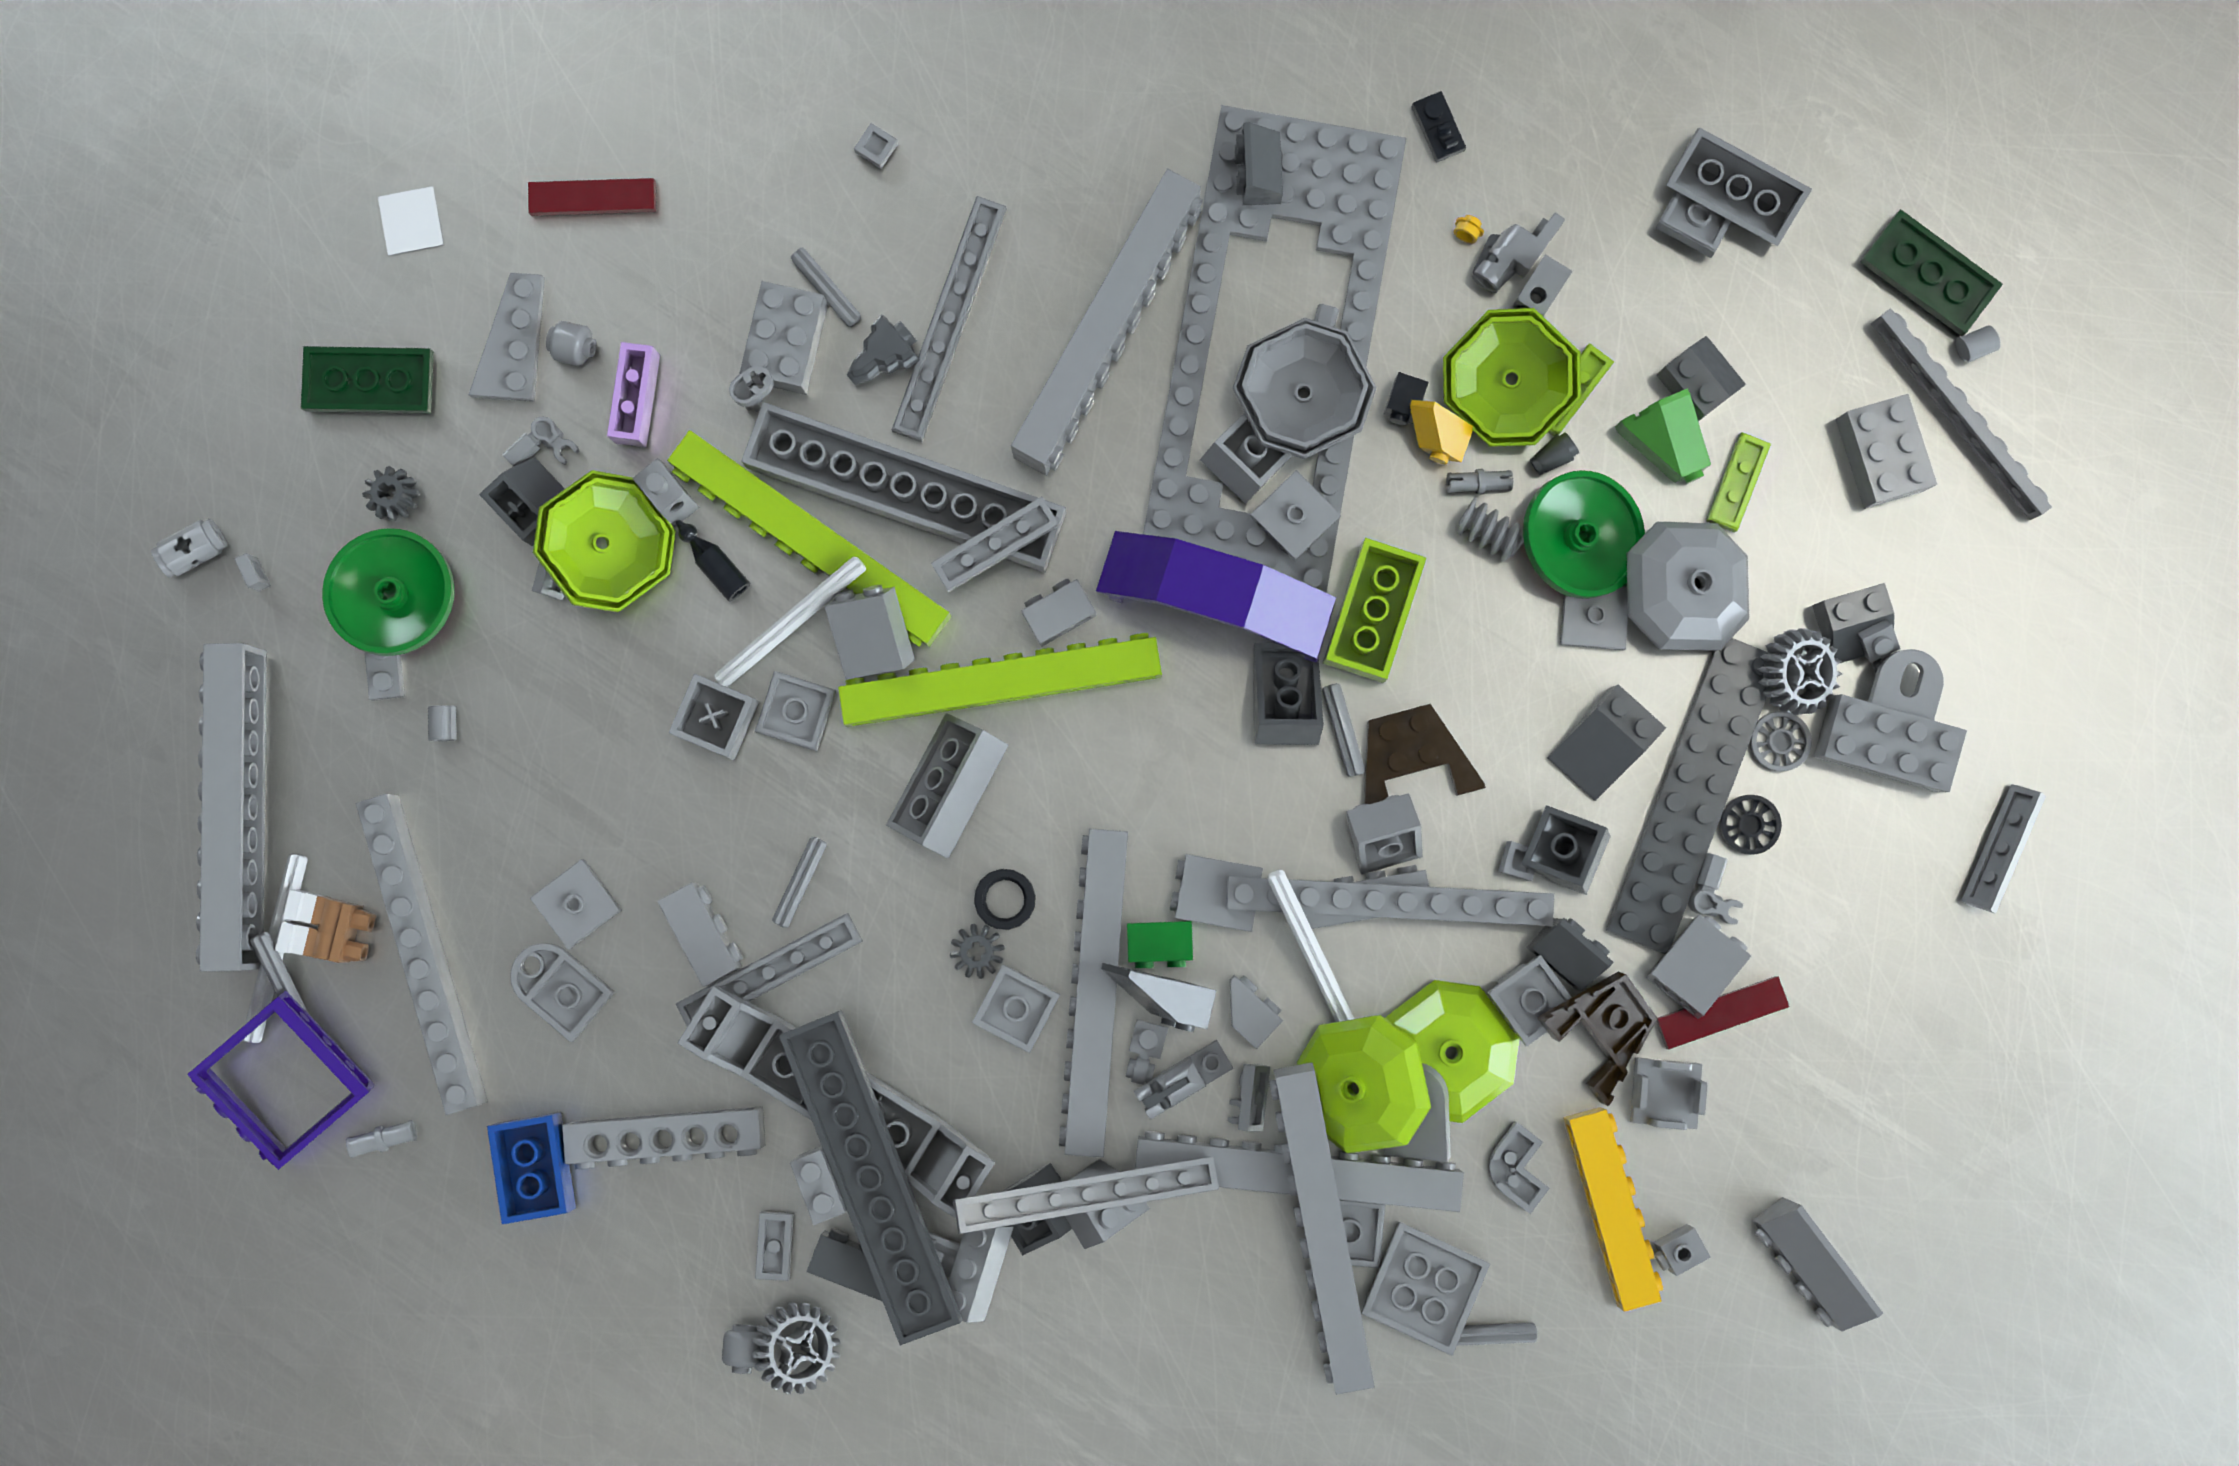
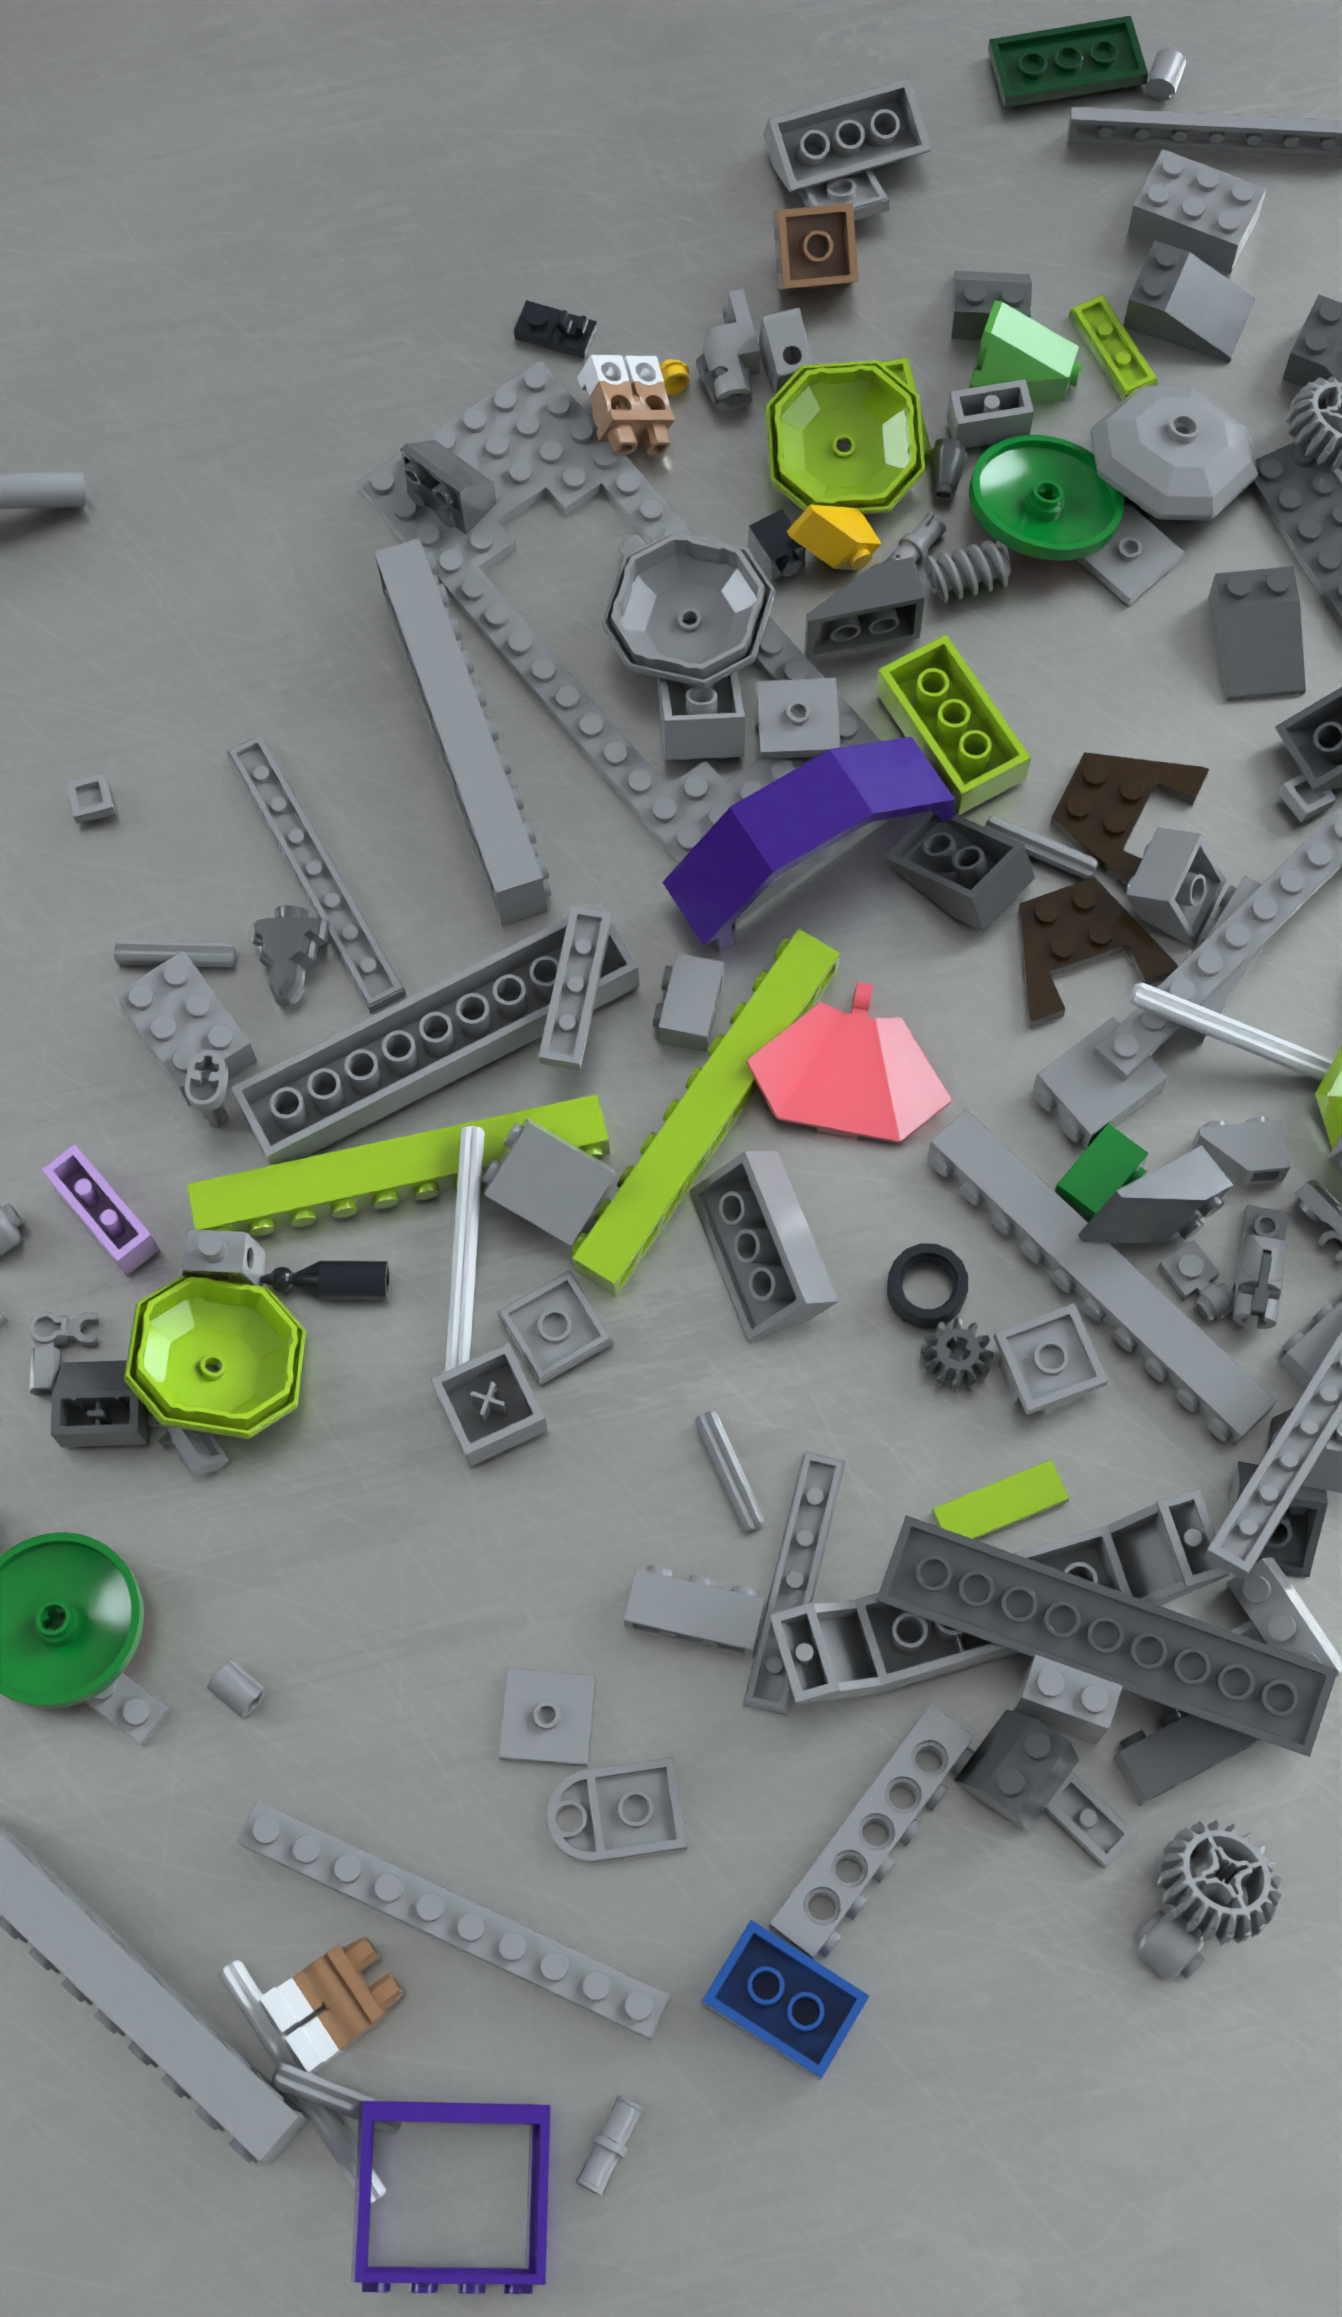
camera: 45 degrees left, 15 degrees down
none -> medium nougat hips [577,355,675,455]
none -> coral panel [746,982,952,1144]
none -> medium nougat brick [772,203,858,289]
none -> dark grey slope [804,557,925,660]
none -> lime tile [932,1459,1070,1540]
none -> light grey brick [947,379,1034,448]
none -> dark grey slope [954,1709,1079,1832]
none -> dark brown wing [1018,877,1178,1027]
none -> slope [1123,240,1255,362]

